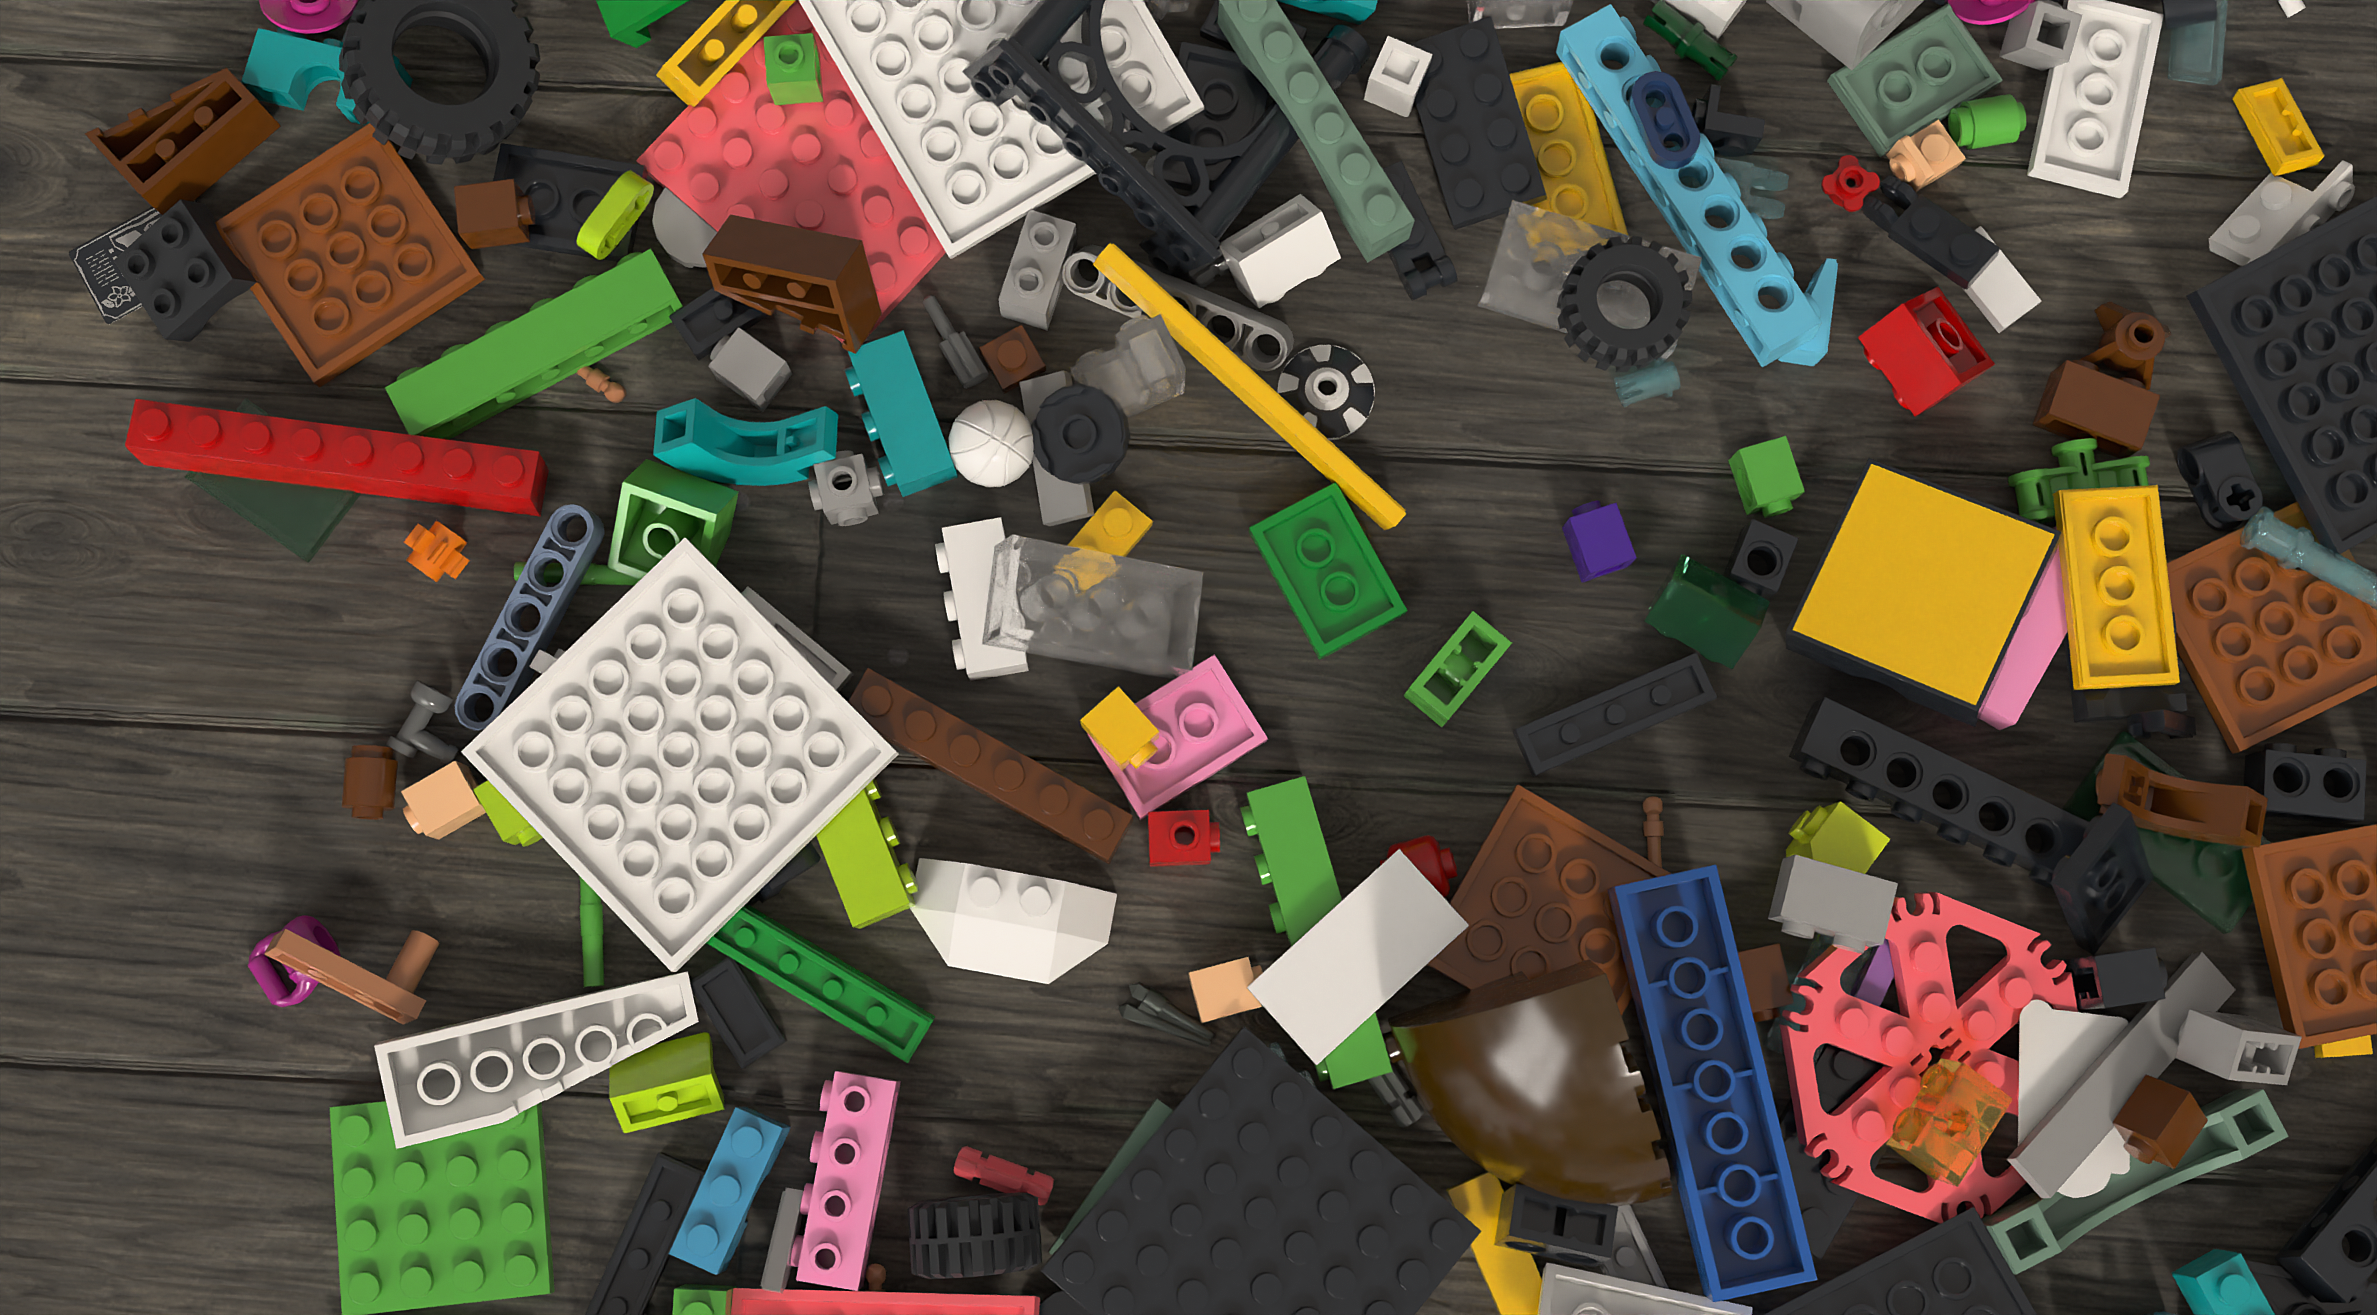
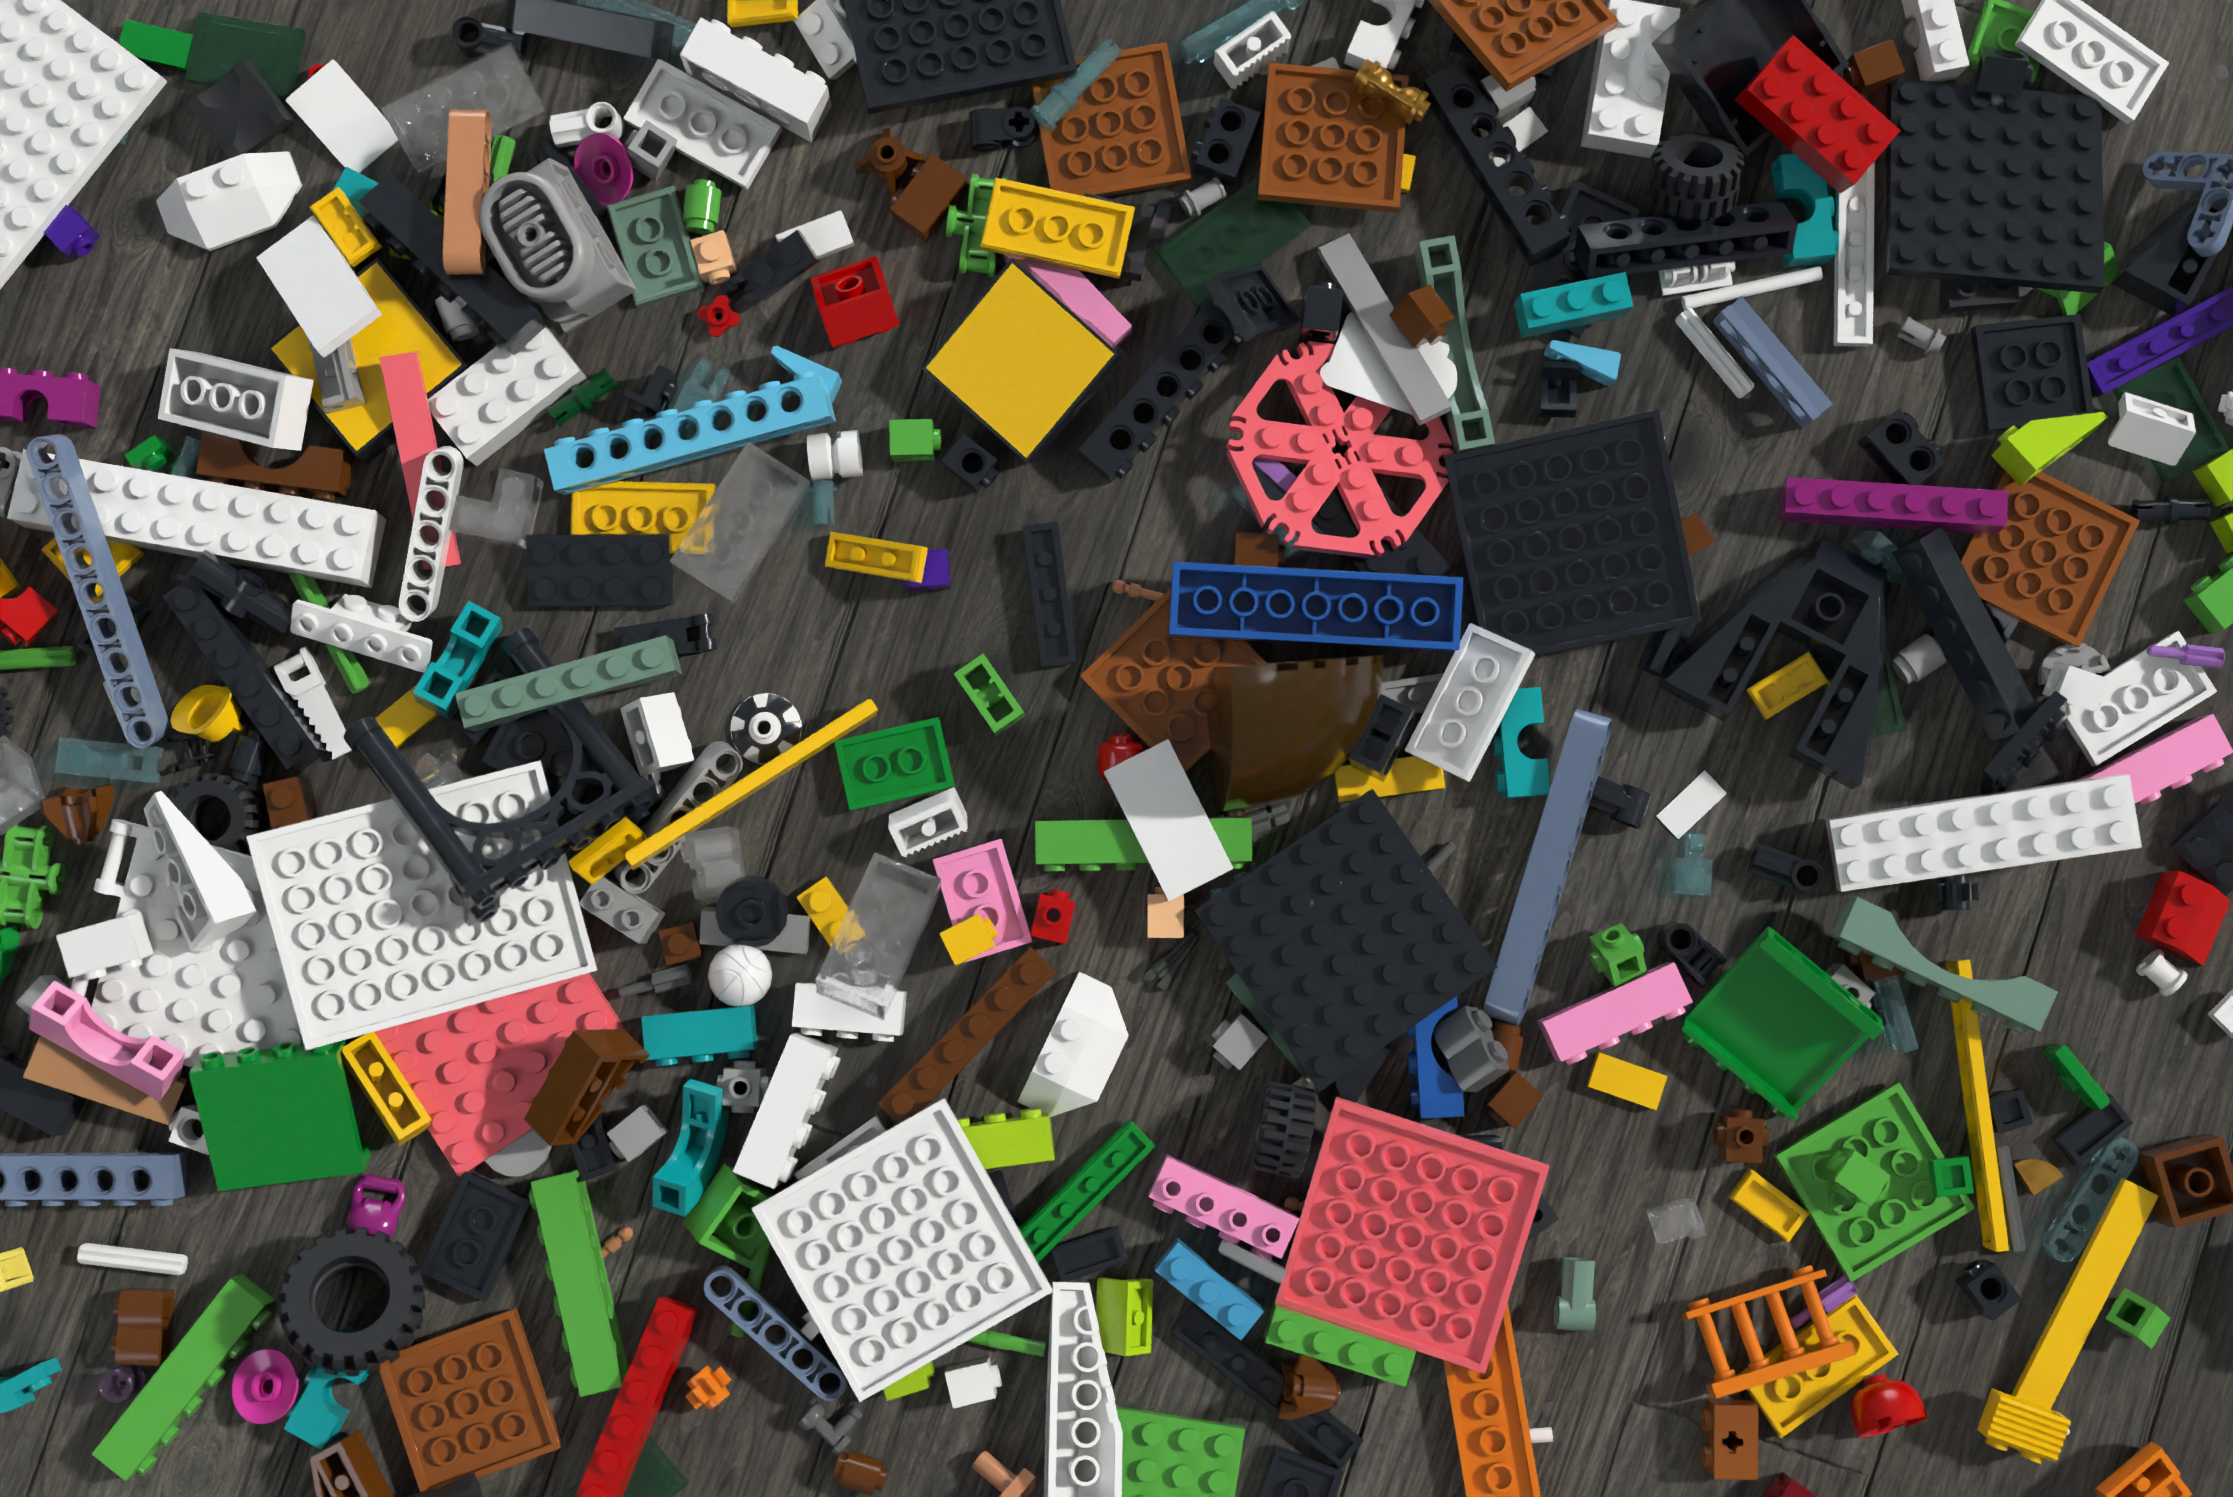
camera: 70 degrees left, 5 degrees up
light nougat brick [401,761,486,840] -> none
reddish brown brick [454,179,535,249] -> none
lime beam [577,170,654,260] -> none
bright green brick [764,33,823,105] -> none
coral axle [954,1146,1054,1206] -> none
white panel [1364,36,1433,117] -> none
black tyre [1557,236,1692,372] -> none
dark blue plate [1629,71,1700,169] -> none
clear green brick [1644,554,1770,669] -> none
light grey brick [1768,855,1898,953] -> none
neon yellow slope [1785,801,1890,874] -> none
clear yellow brick [1886,1058,2013,1187] -> none
reddish brown arch [2096,754,2268,848] -> none
light grey brick [2175,1009,2302,1085] -> none
none -> magenta piece [347,1174,406,1237]
none -> yellow plate [568,817,648,885]
none -> white brick [680,17,832,143]
none -> white brick [733,1032,841,1189]
none -> white wheel [807,430,863,481]
none -> yellow tile [824,532,928,583]
none -> white brick [888,787,968,857]
none -> white brick [945,1356,1002,1409]
none -> light grey pin [1179,177,1227,217]
none -> light grey brick [1211,1012,1268,1070]

